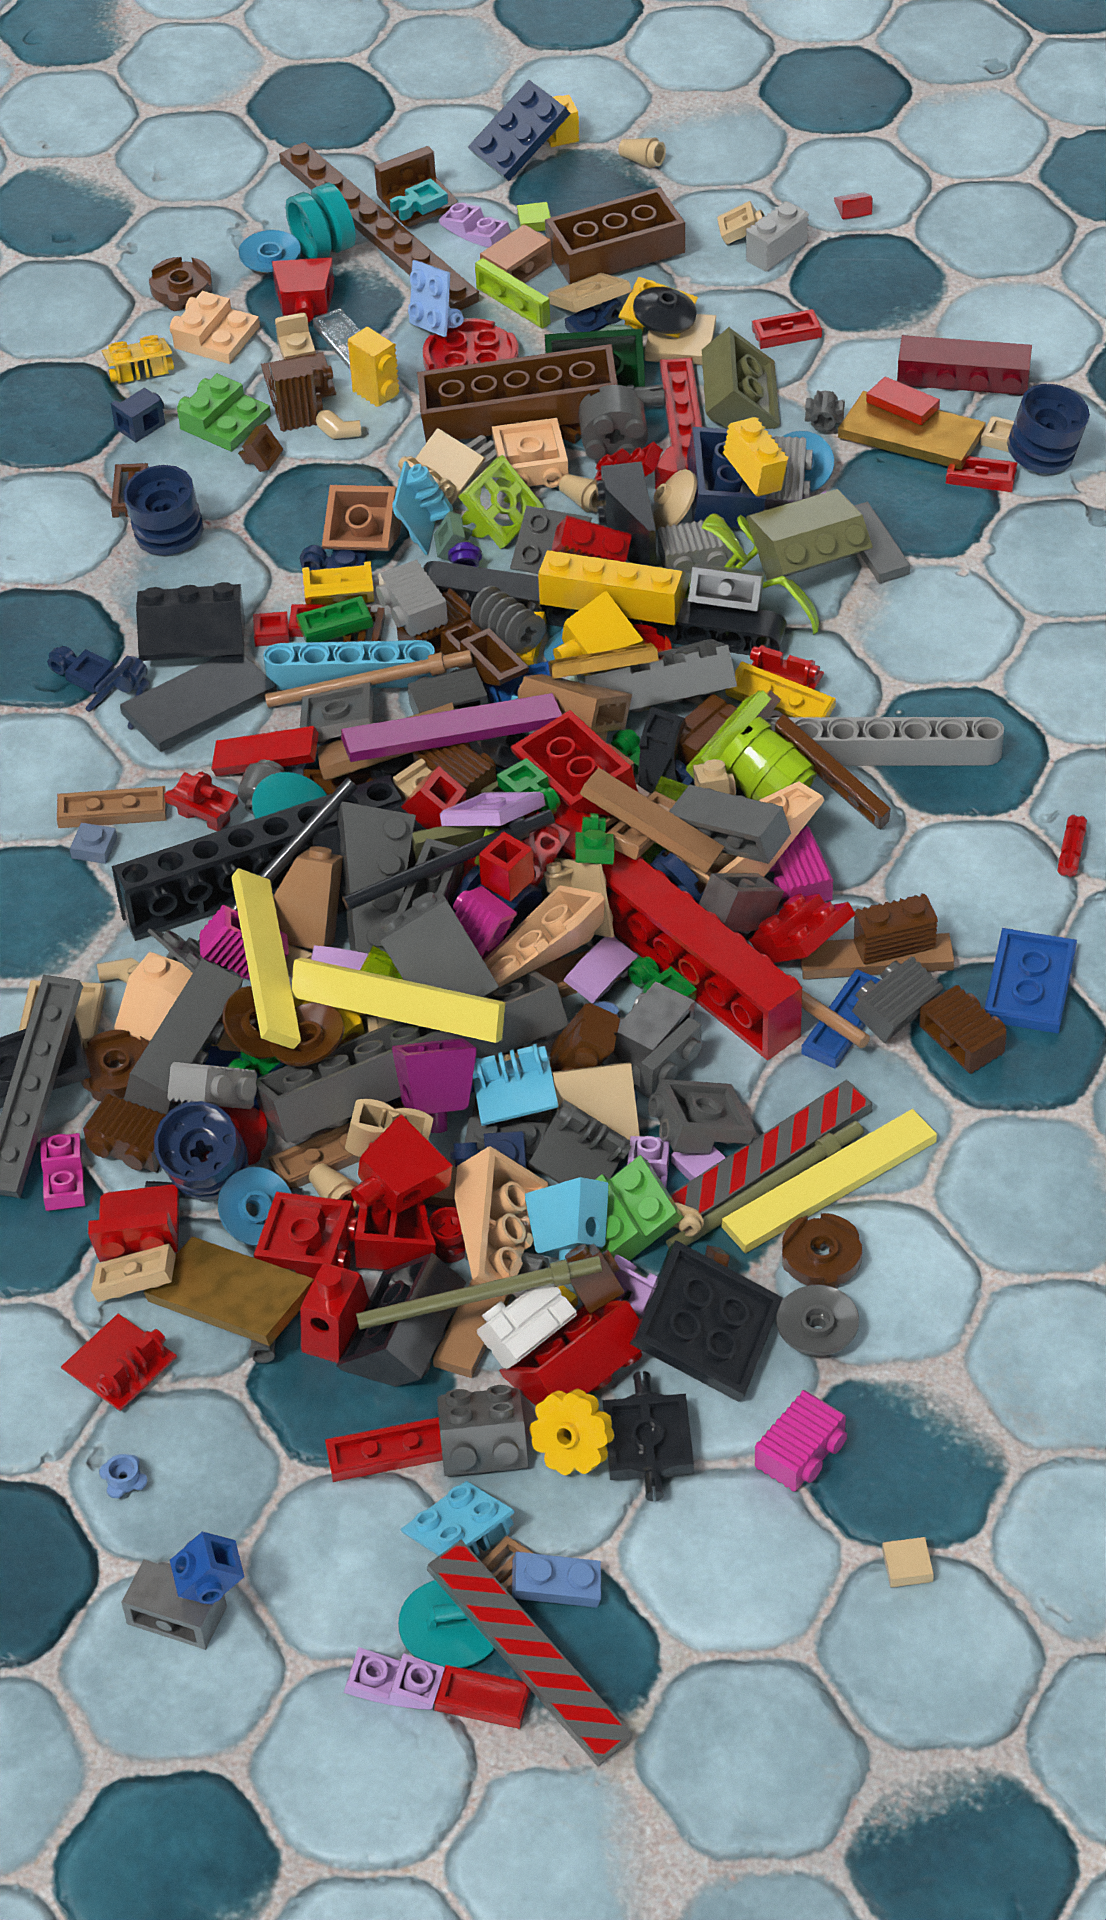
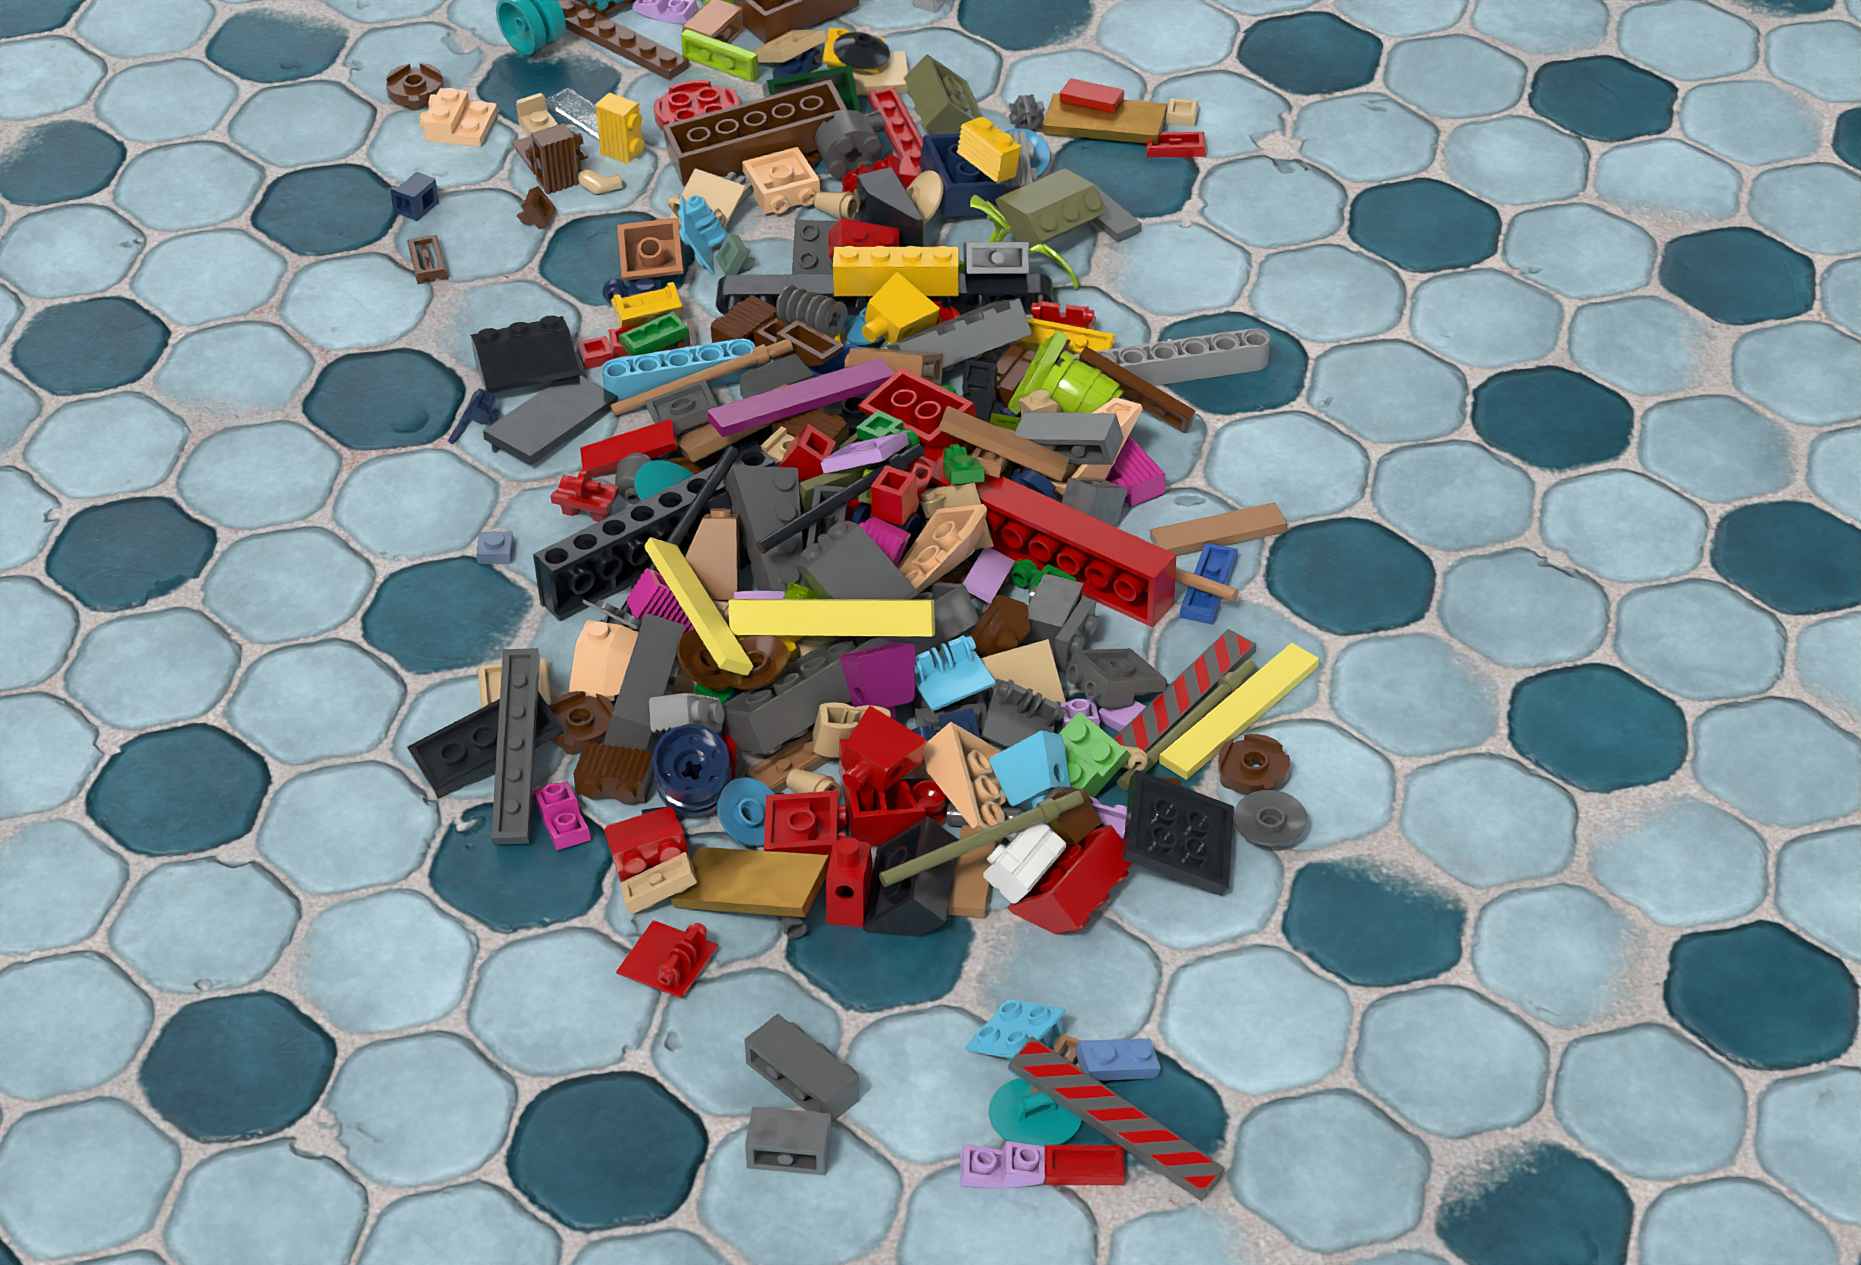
camera: 15 degrees left, 5 degrees down
dark blue plate [47,646,115,694] -> none
medium nougat tile [57,786,167,828] -> none
tan arm [97,958,140,984] -> none
medium blue plate [99,1454,147,1498] -> none
yellow hinge [101,335,174,384] -> none
dark blue wheel [123,465,204,556] -> none
blue brick [170,1531,245,1605] -> none
bright green plate [177,373,271,452] -> none
dark azure dish [238,230,301,272] -> none
red torso [272,257,334,323] -> none
red tile [325,1417,443,1482] -> none
light grey brick [376,559,448,637] -> none
light blue hinge [408,260,464,337] -> none
dark grey bracket [437,1385,528,1476] -> none
dark purple plate [448,542,482,567] -> none
lime piece [458,455,544,549] -> none
yellow plant [529,1389,614,1475] -> none
pearl gold tile [548,643,659,679] -> none
black plate [602,1371,694,1501] -> none
light grey brick [658,517,733,573] -> none
red plate [749,893,855,963] -> none
red tile [752,309,822,349] -> none
dark pink brick [755,1390,847,1491] -> none
dark grey brick [852,956,943,1043] -> none
reddish brown brick [853,893,938,964] -> none
tan tile [882,1537,934,1588] -> none
dark red brick [897,335,1032,395] -> none
reddish brown brick [919,985,1007,1074] -> none
blue tile [984,928,1077,1033] -> none
dark blue wheel [1007,384,1090,474] -> none
red axle [1057,814,1087,877] -> none
none -> dark grey brick [744,1013,860,1123]

